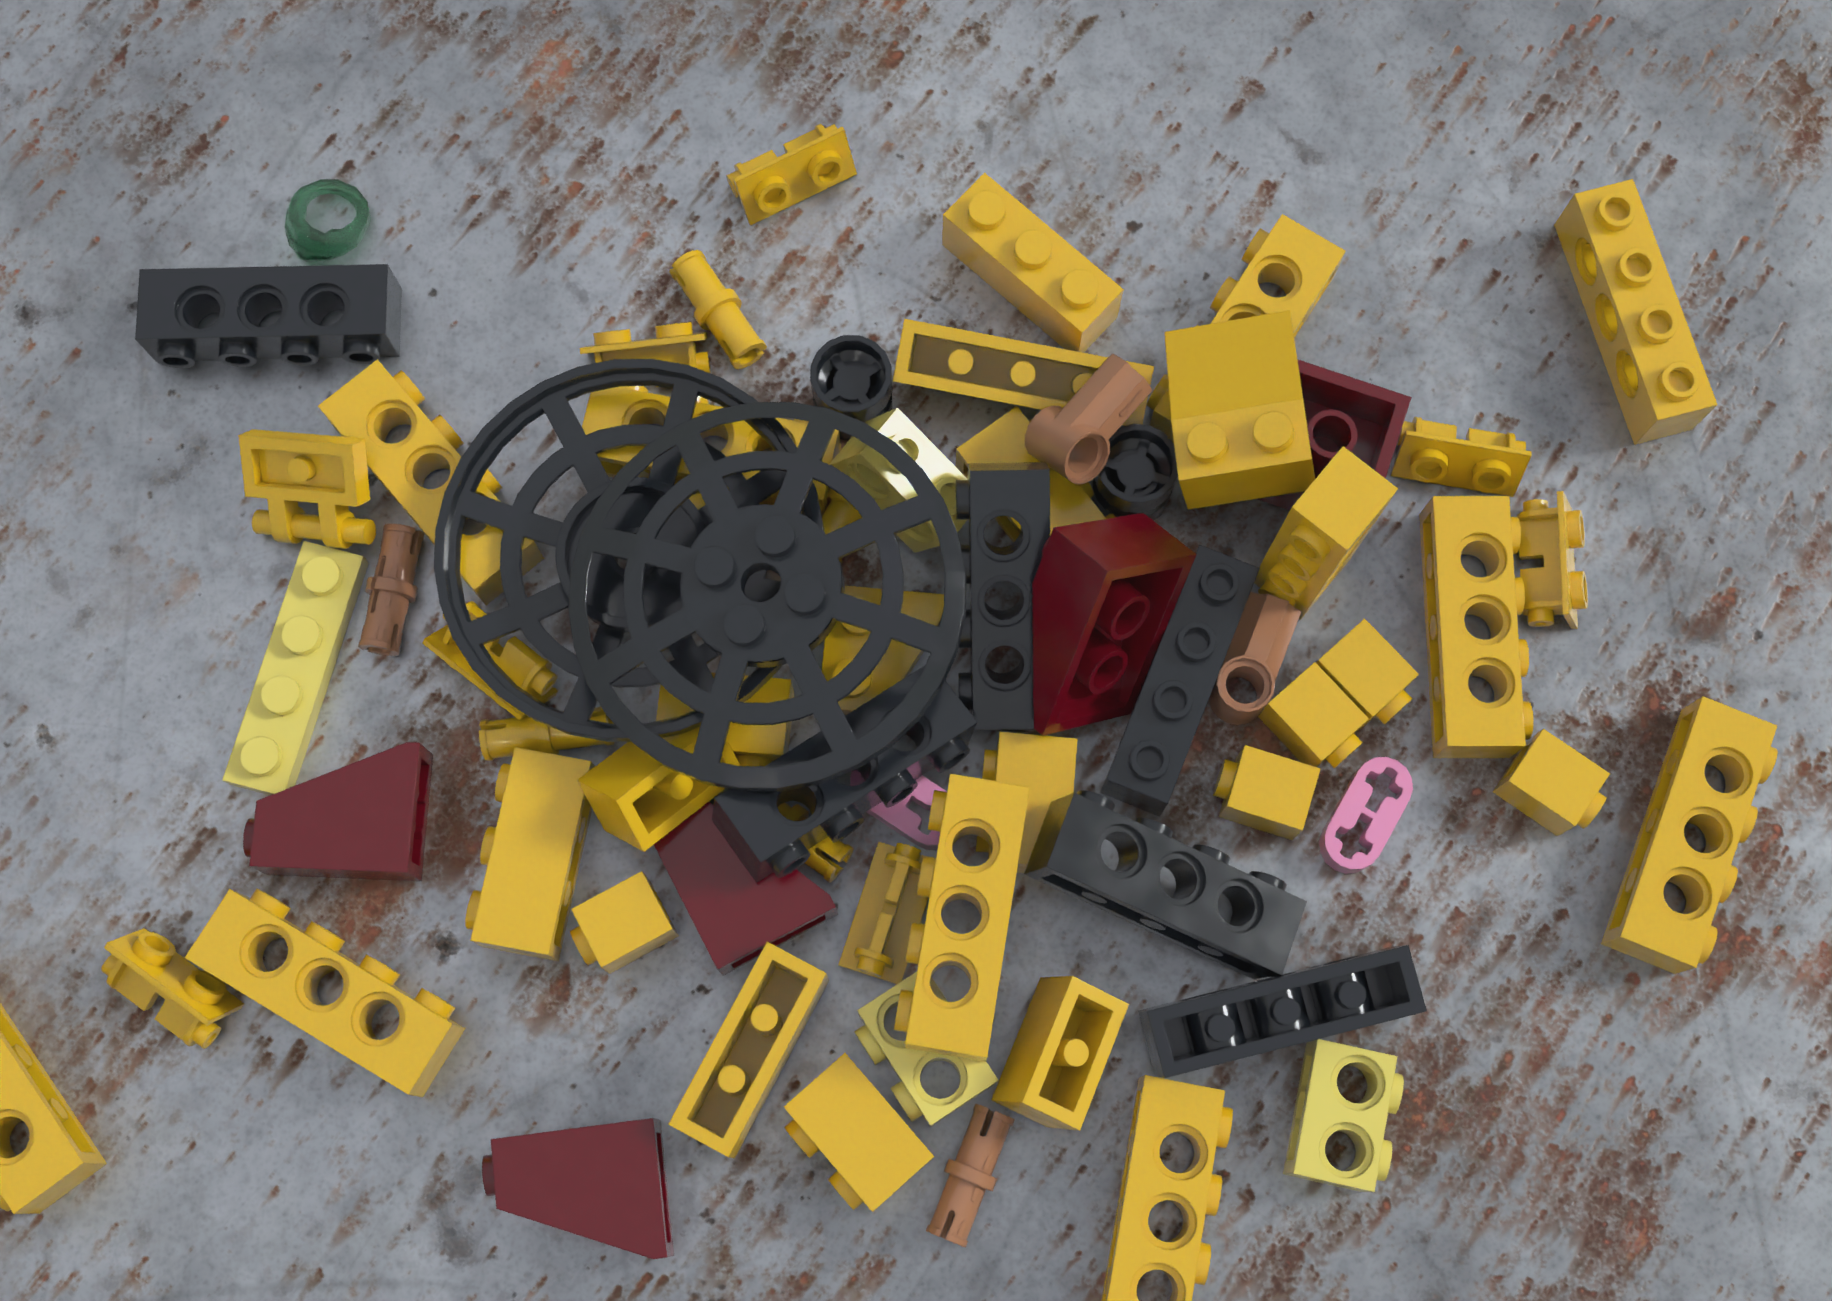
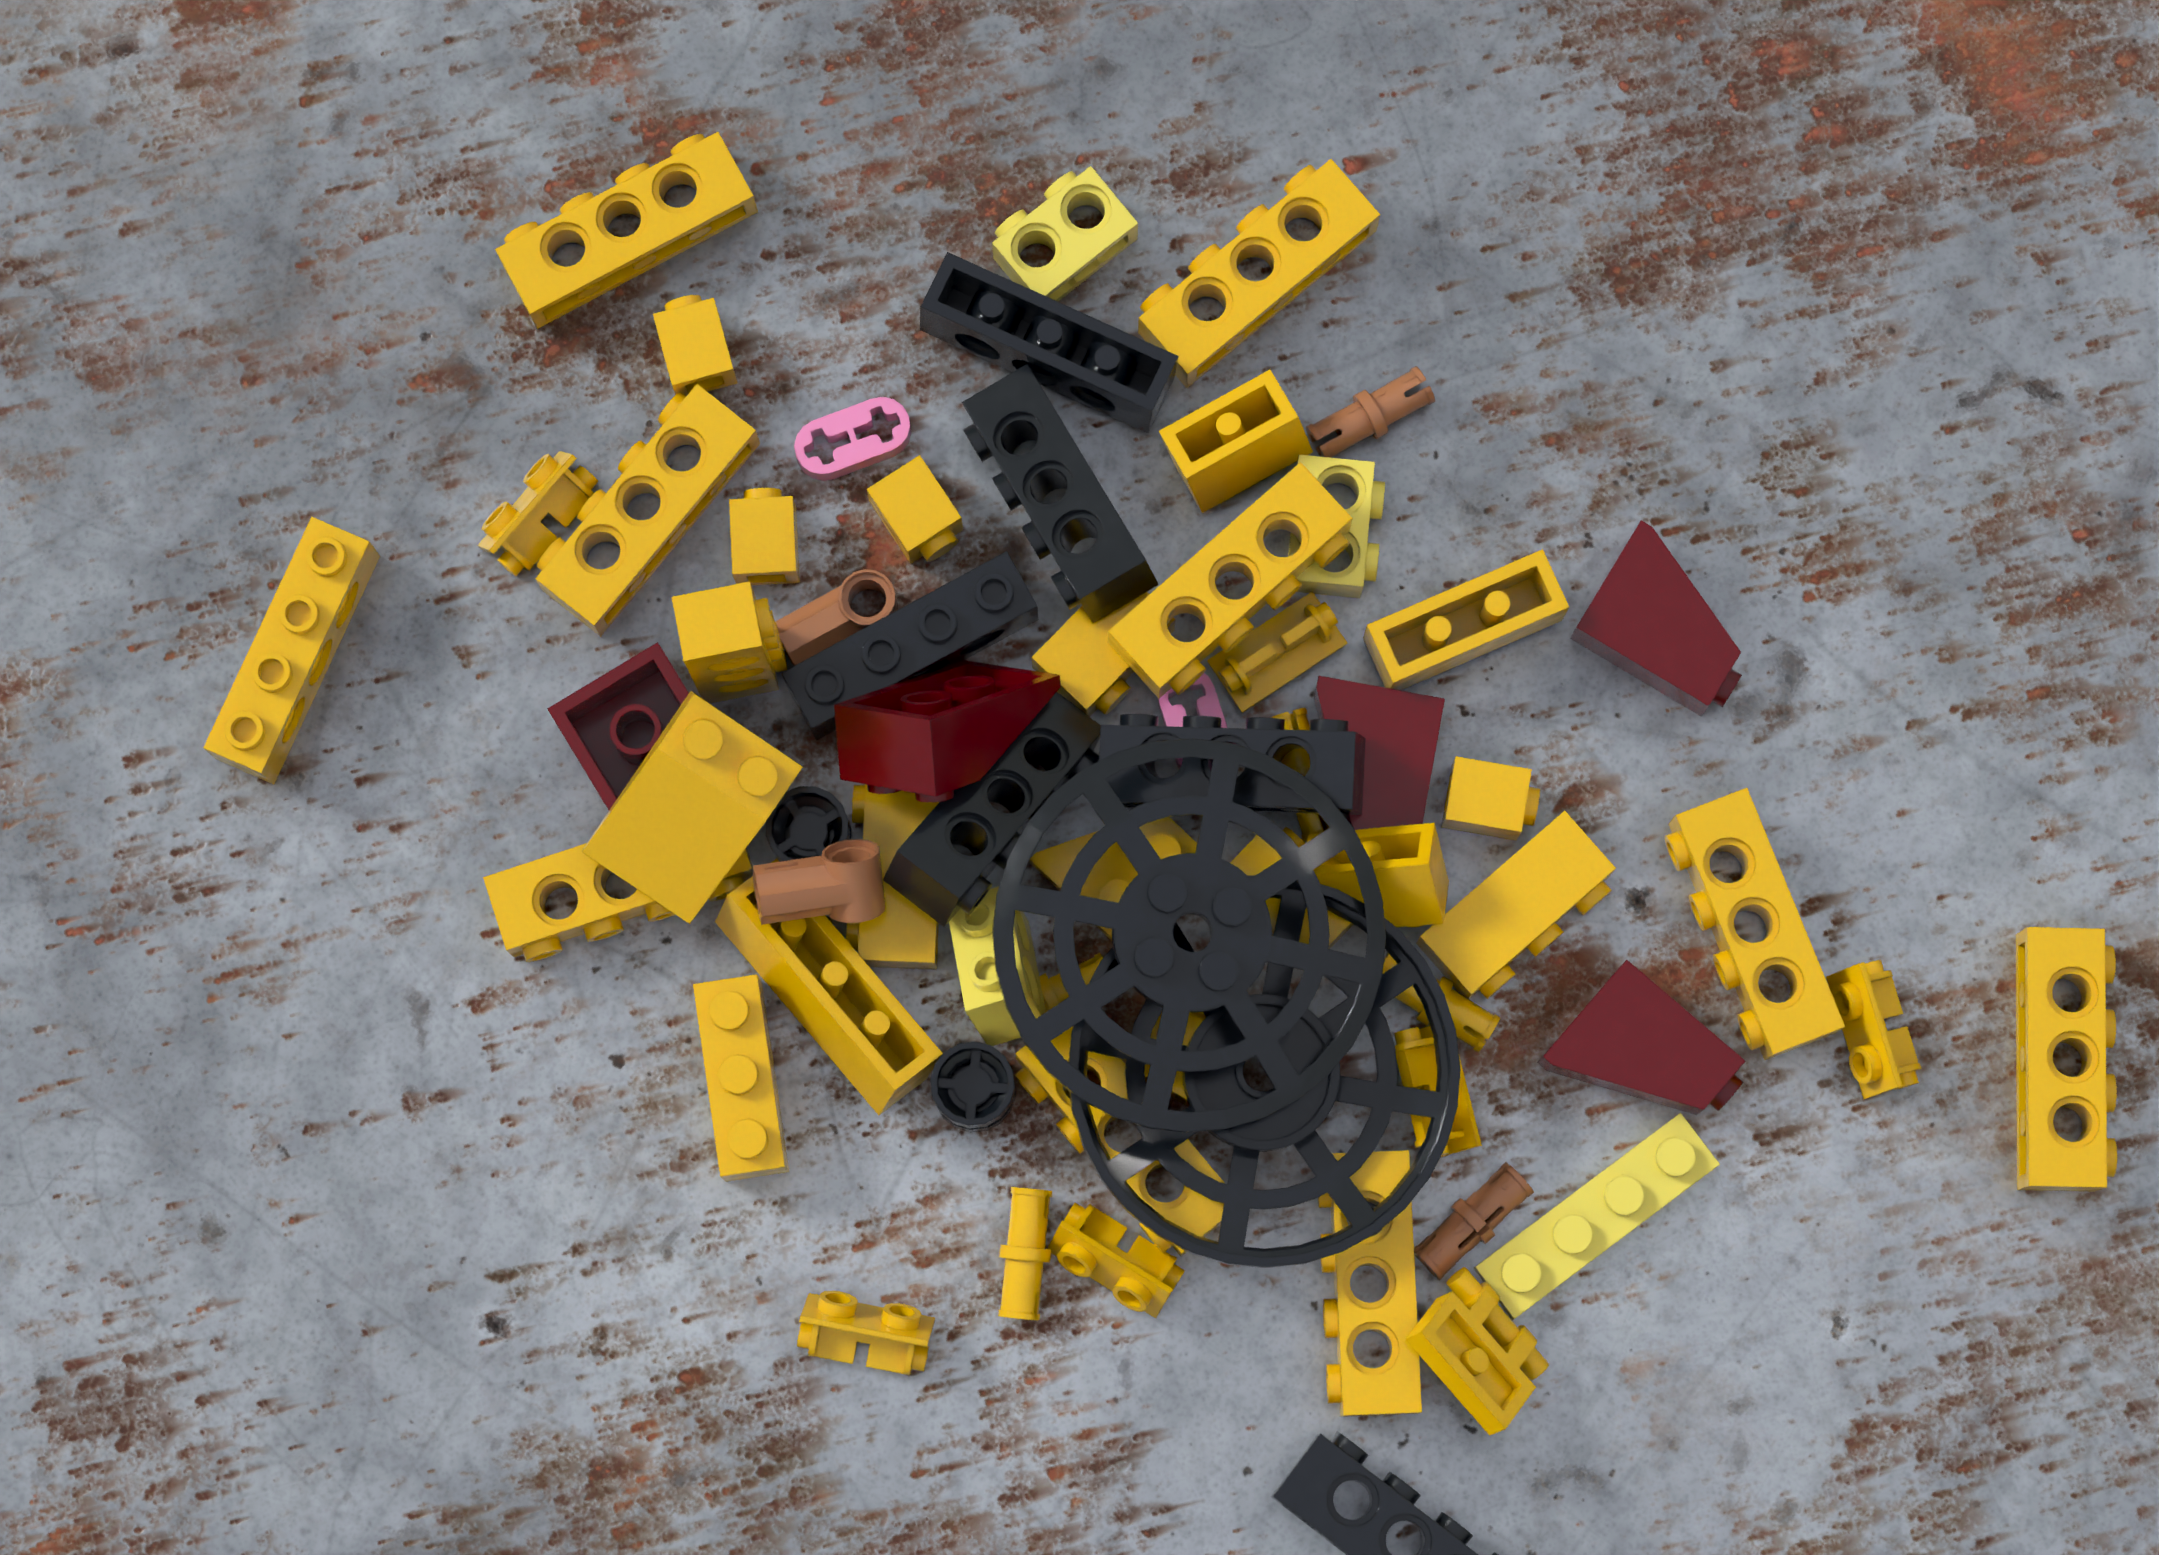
camera: 140 degrees left, 5 degrees up
yellow brick [784,1053,934,1212] -> none
yellow brick [1258,662,1369,769] -> none
yellow hinge [1391,417,1532,497] -> none

